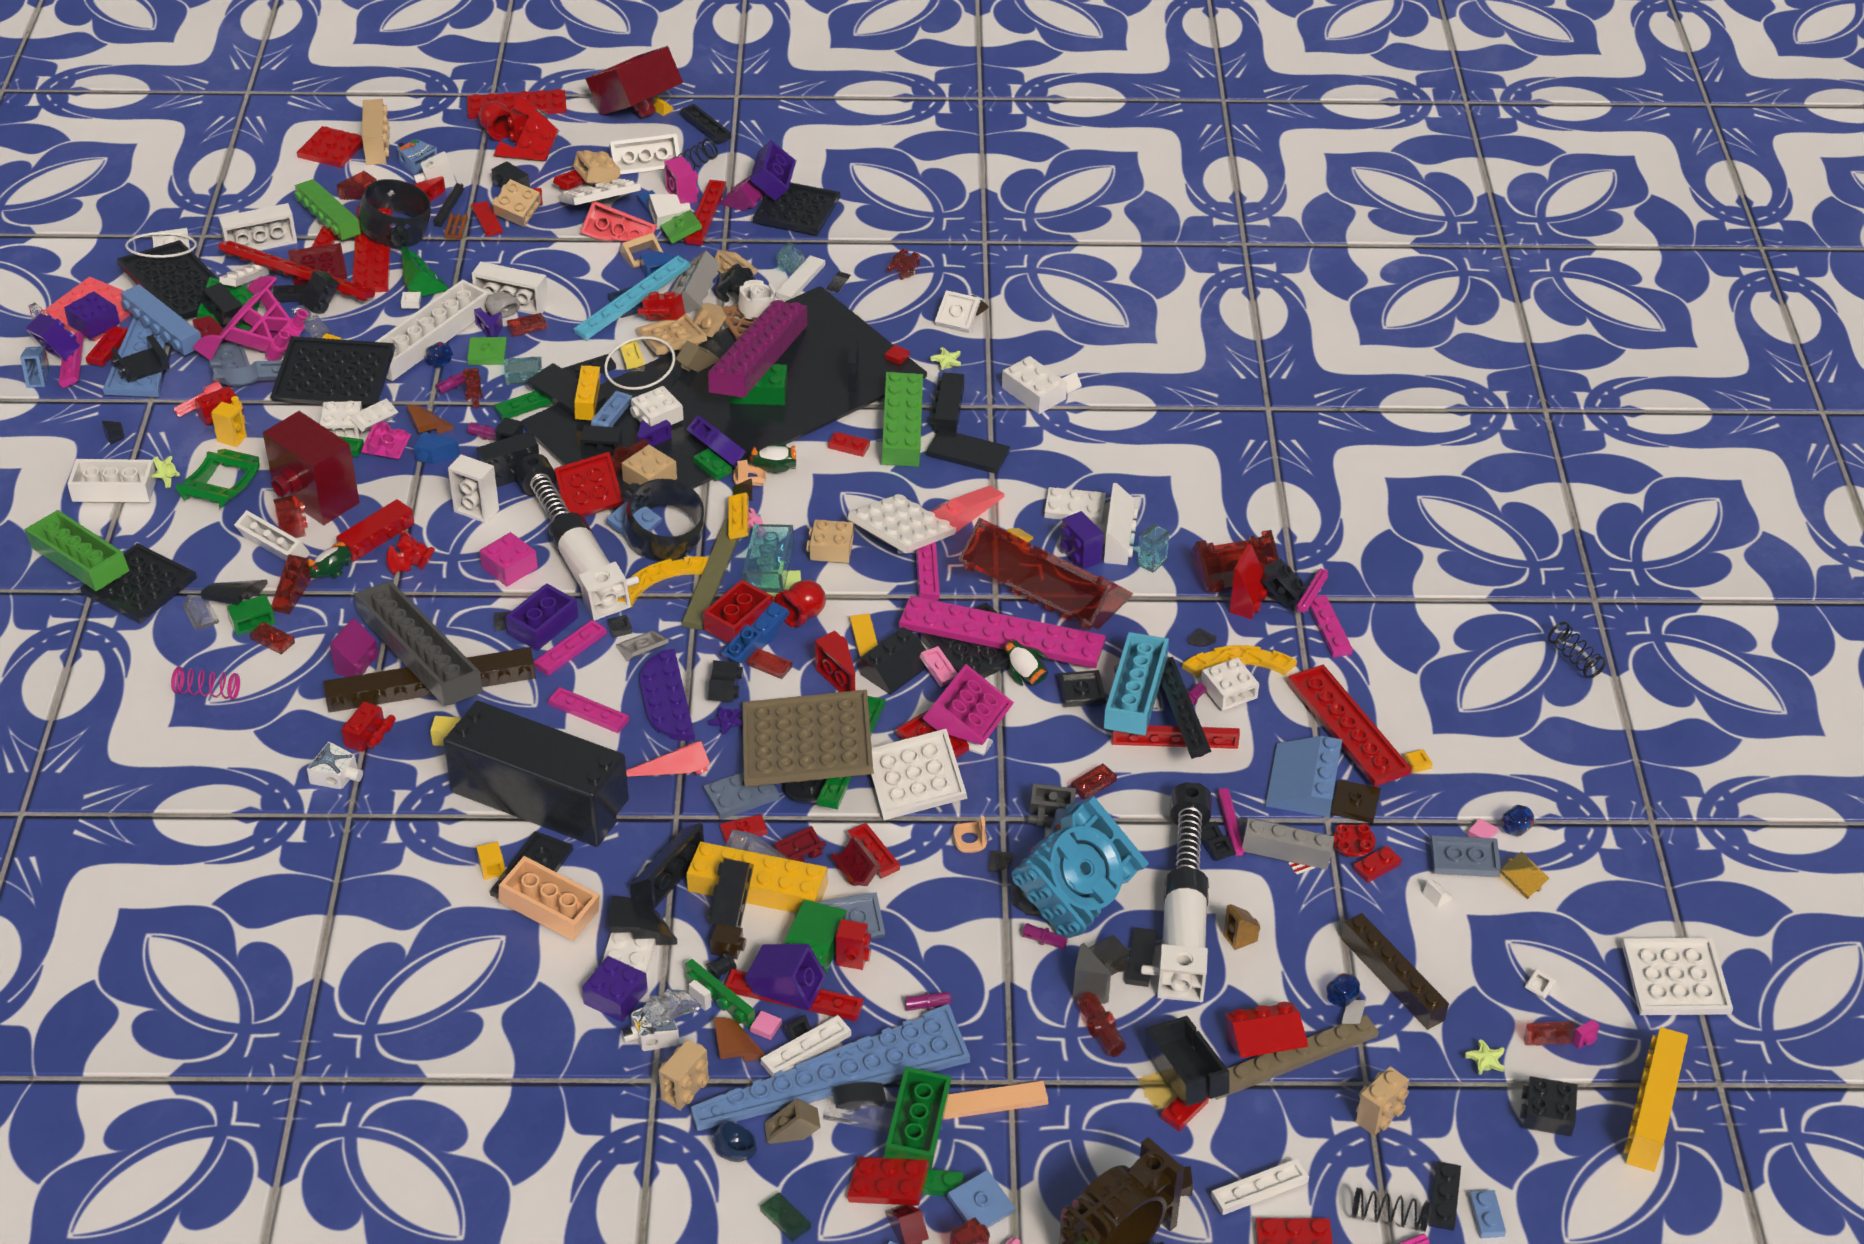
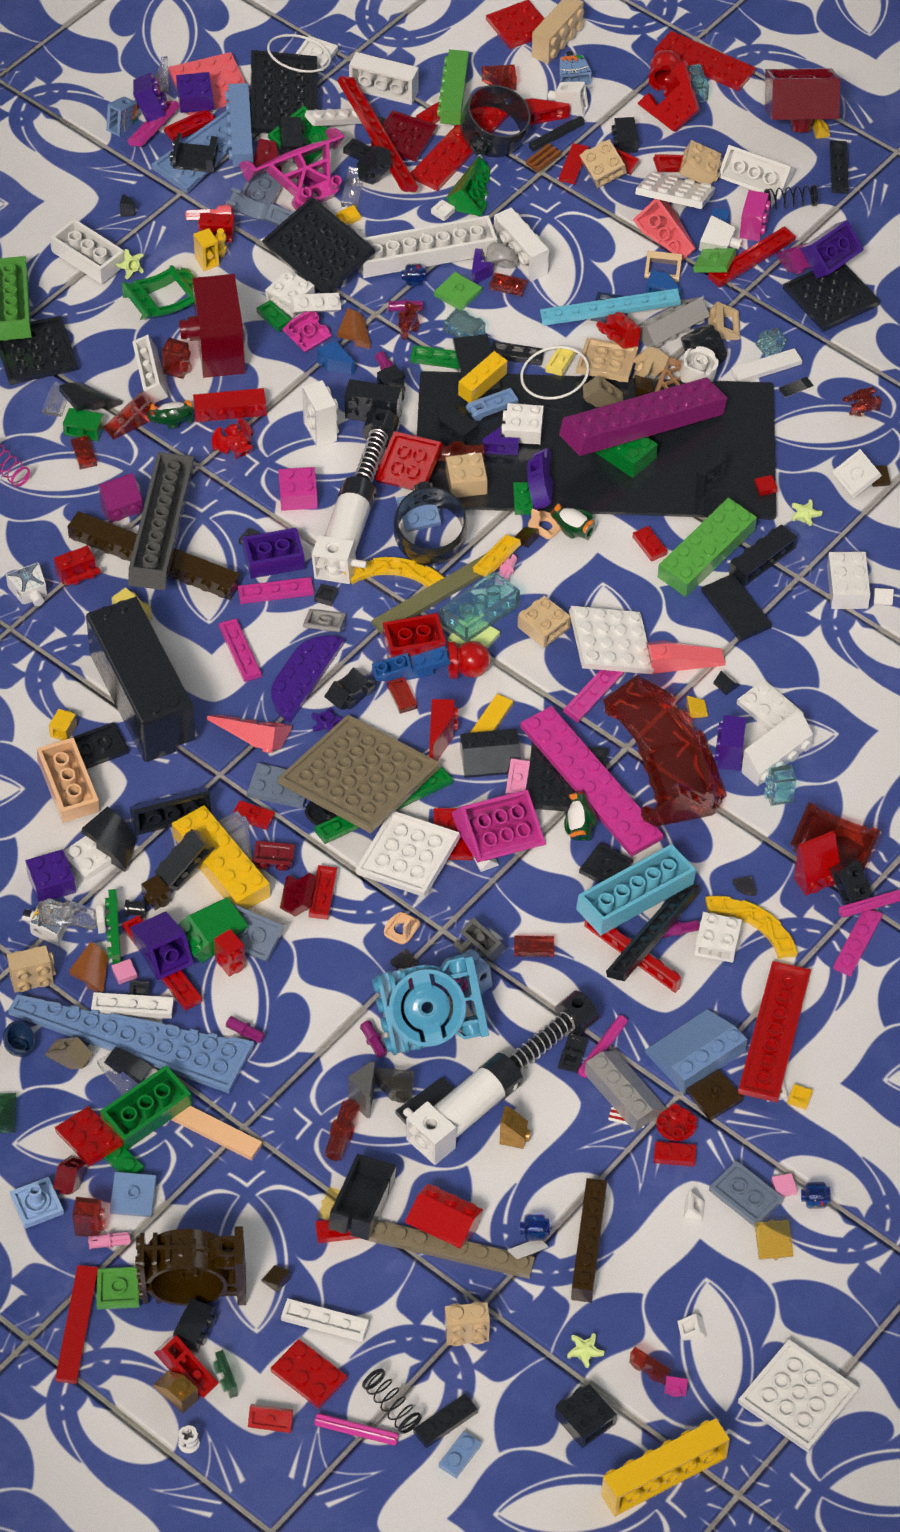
camera: 40 degrees right, 10 degrees up
none -> dark brown slope [634,375,654,396]
none -> black slope [713,671,740,695]

